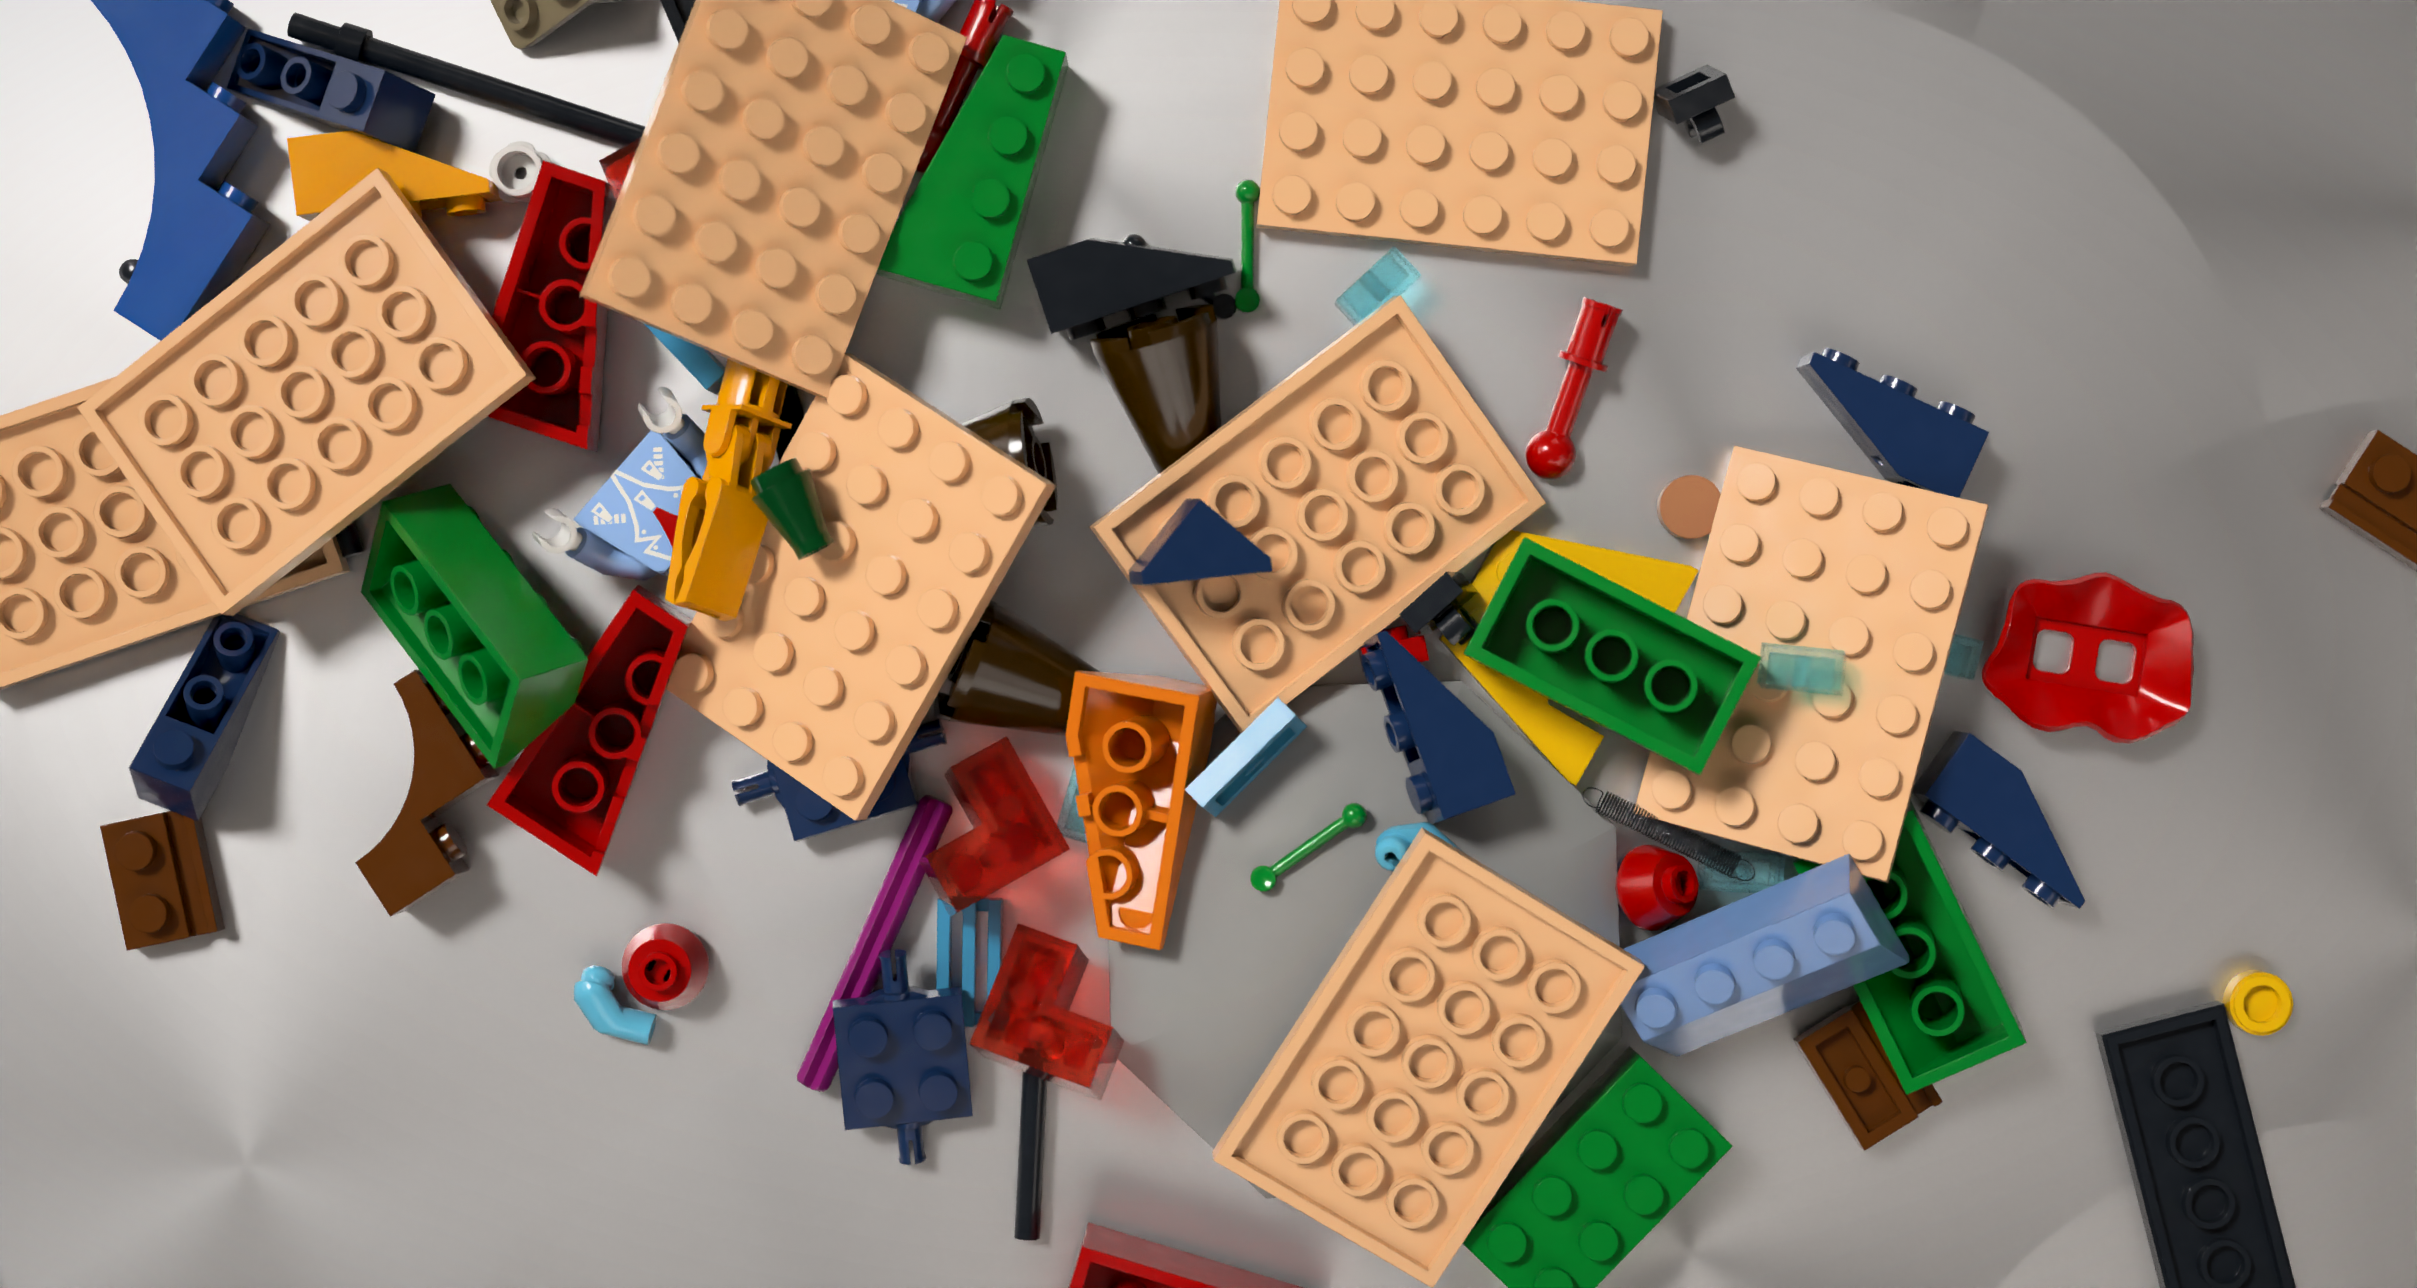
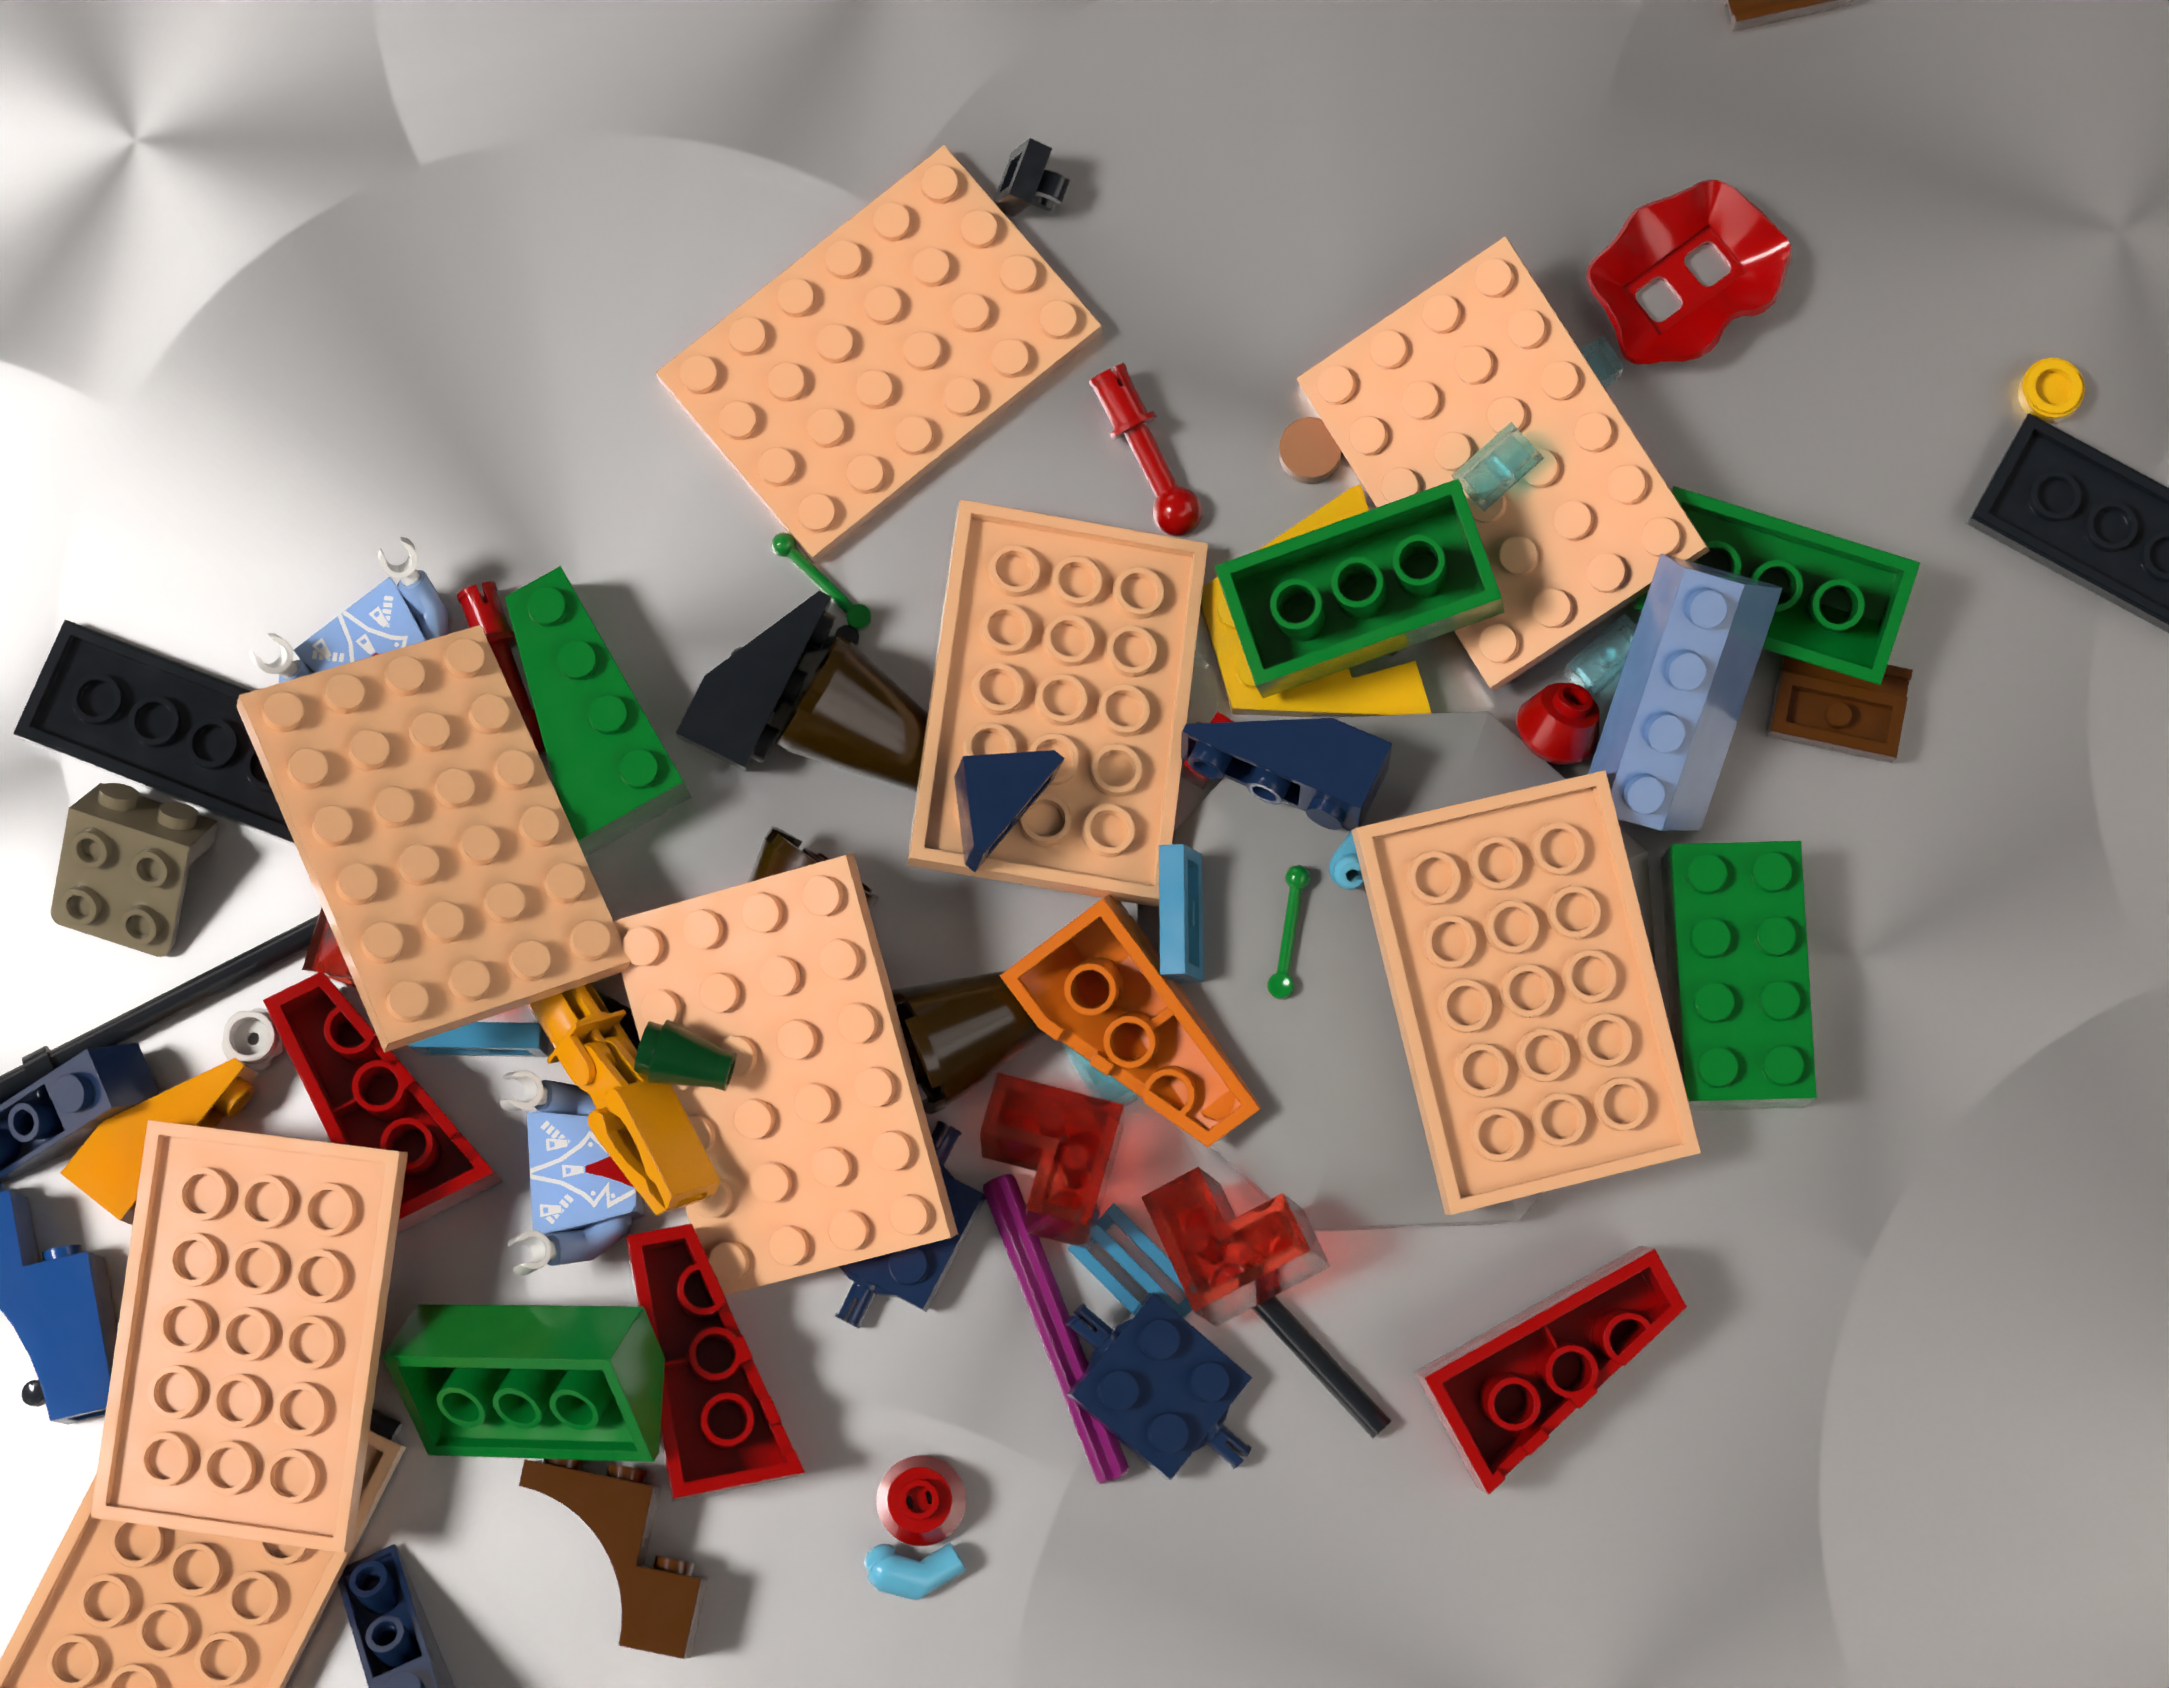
camera: 40 degrees left, 10 degrees down
clear light blue piece [1334,246,1421,326] -> none
black tile [1399,572,1479,645] -> none
black piece [1582,787,1755,881] -> none
dark blue slope [1796,348,1989,498] -> none
dark blue slope [1912,731,2085,909] -> none

